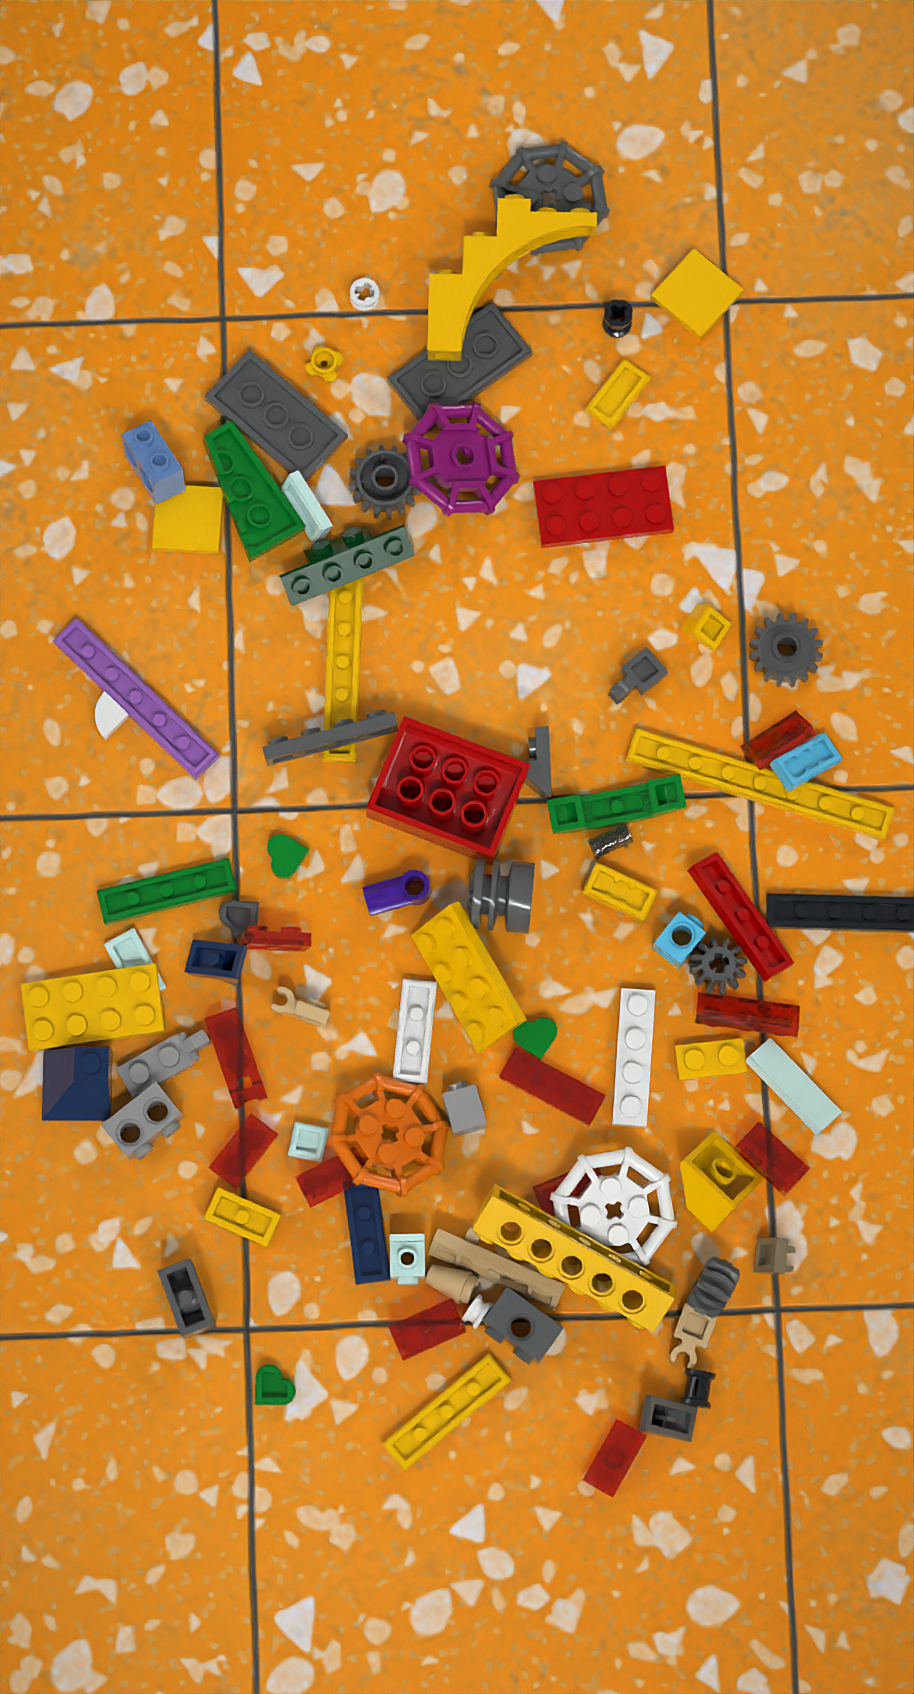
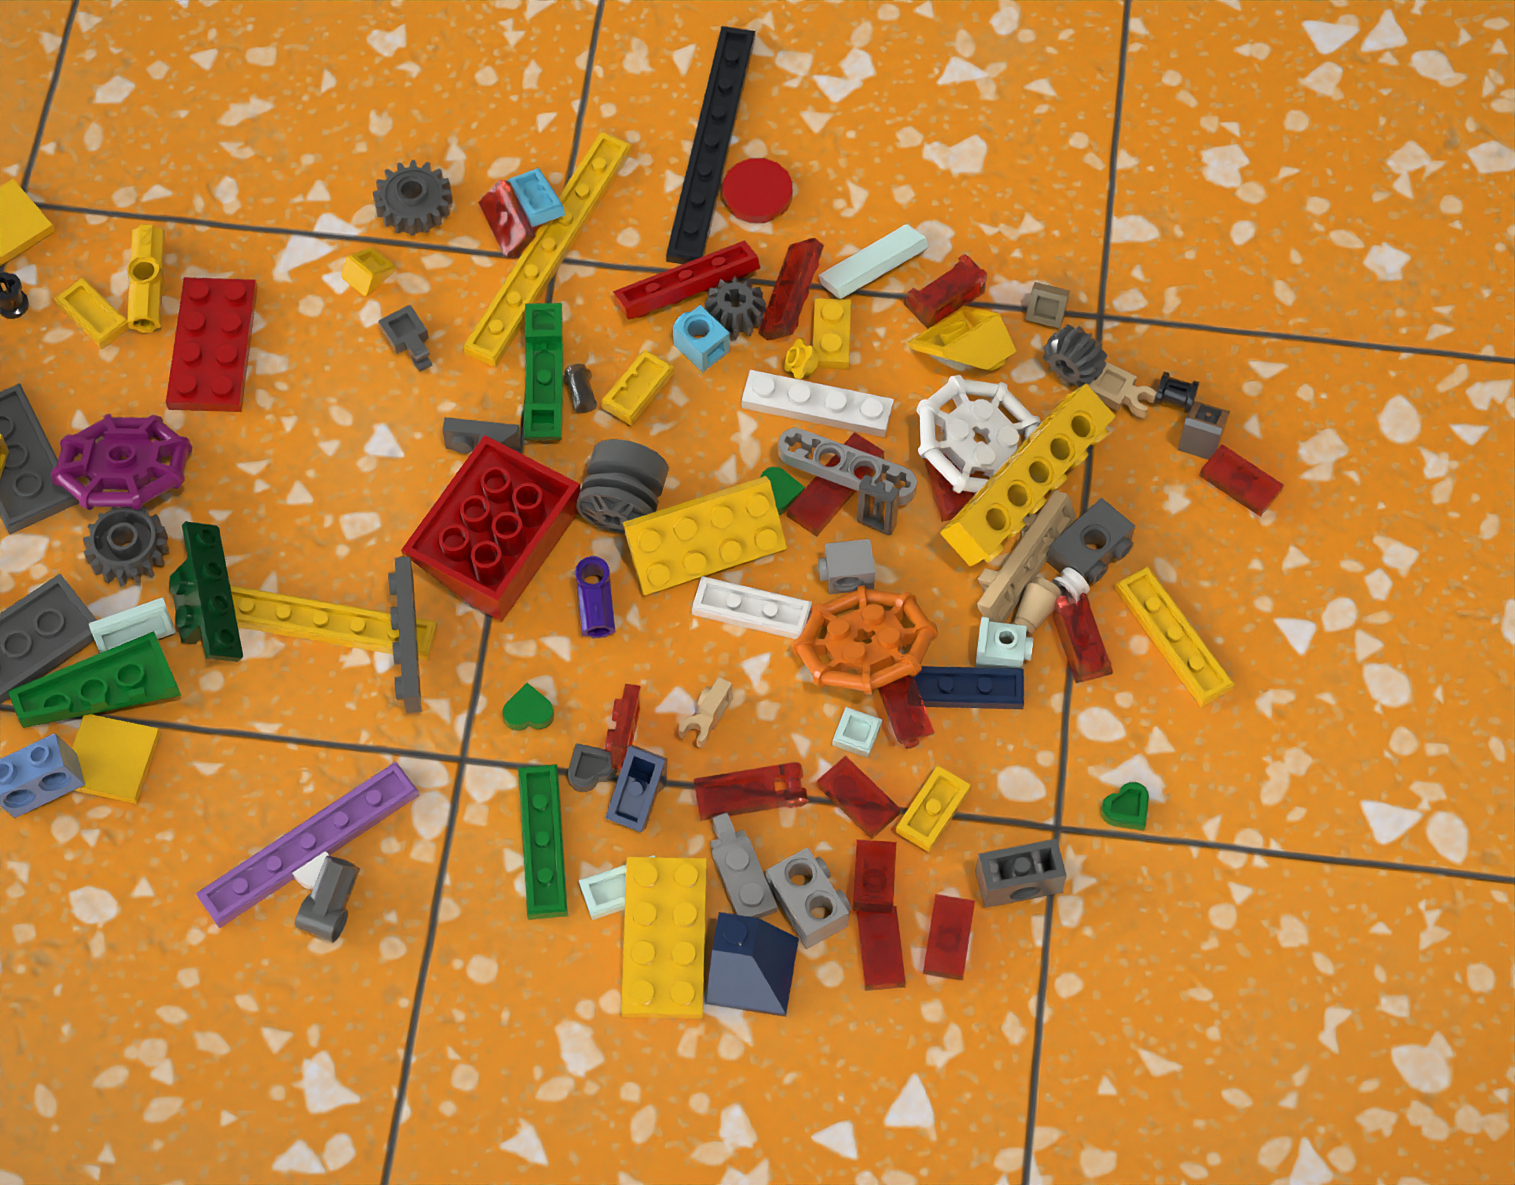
camera: 80 degrees left, 15 degrees down
none -> yellow piece [127,224,166,333]
none -> dark grey piece [295,856,360,943]
none -> red tile [723,158,793,223]
none -> light grey beam [778,428,917,505]
none -> yellow plate [784,338,819,380]
none -> clear red plate [852,839,897,913]
none -> clear red plate [856,906,906,991]
none -> dark grey tile [857,475,900,535]
none -> clear red plate [923,894,975,981]

